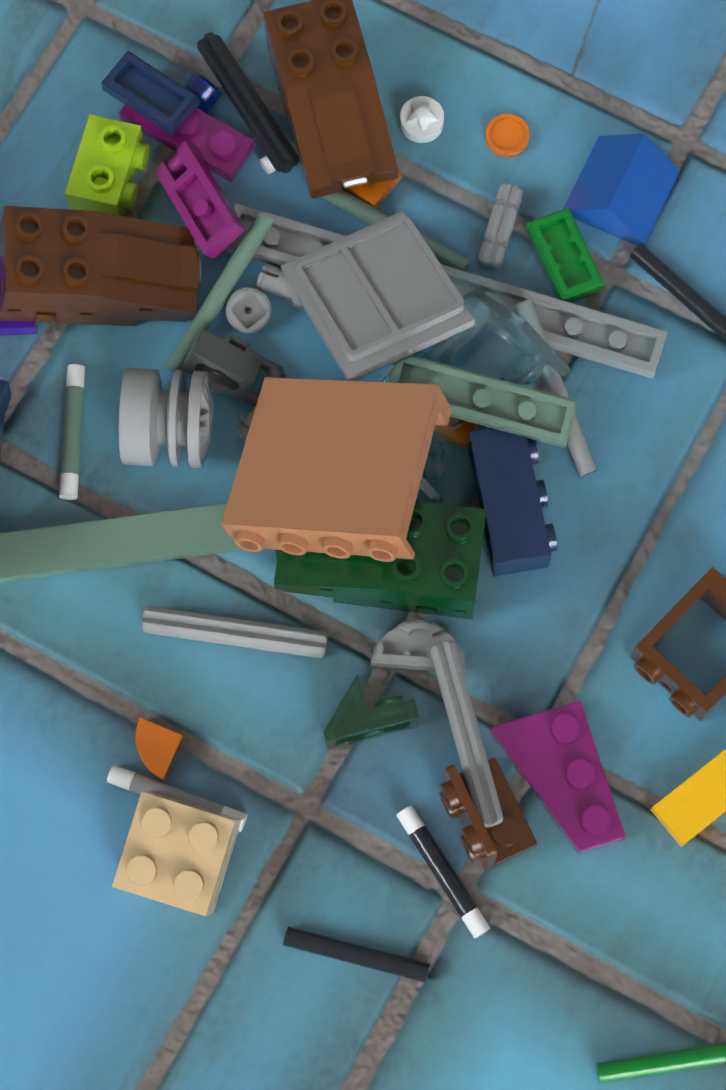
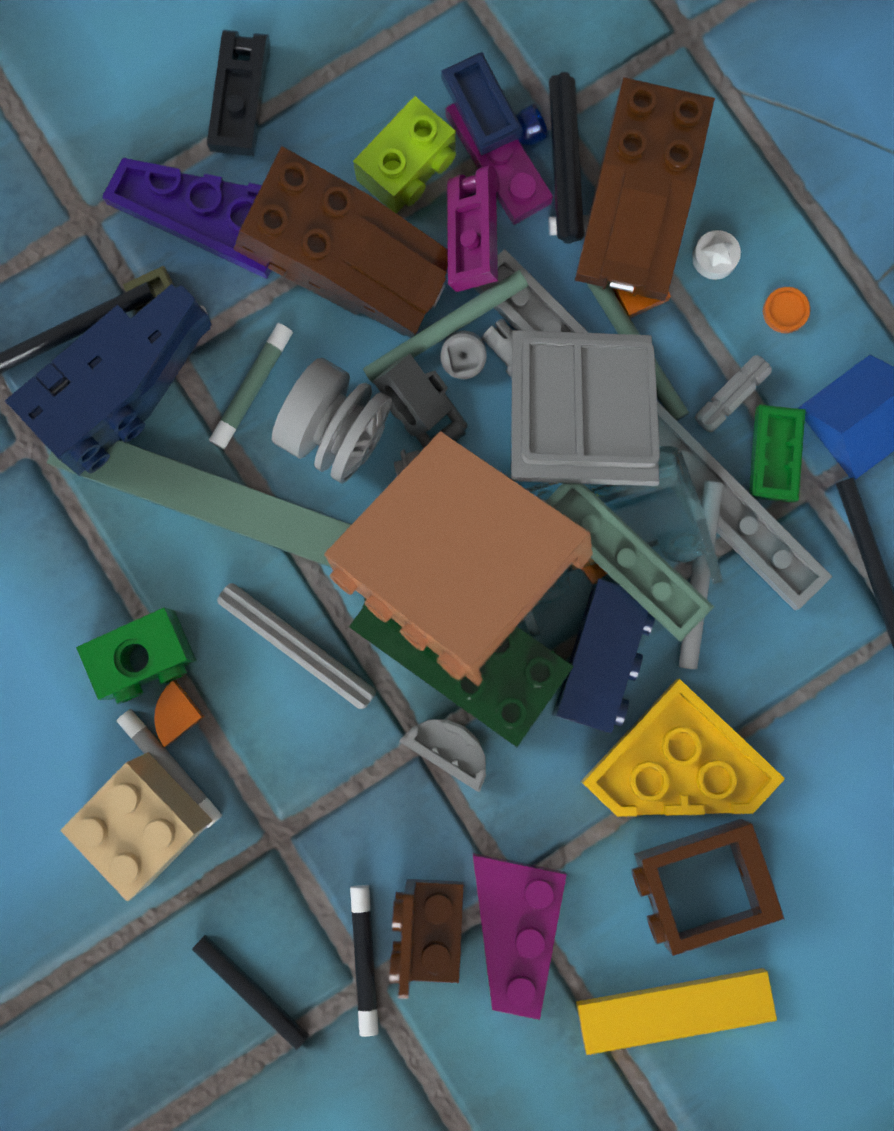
camera: 25 degrees right, 10 degrees up
clear green slope [324,675,419,750] -> none
light grey axle [430,641,503,828] -> none
none -> green brick [76,607,197,705]
none -> yellow plate [580,679,785,817]

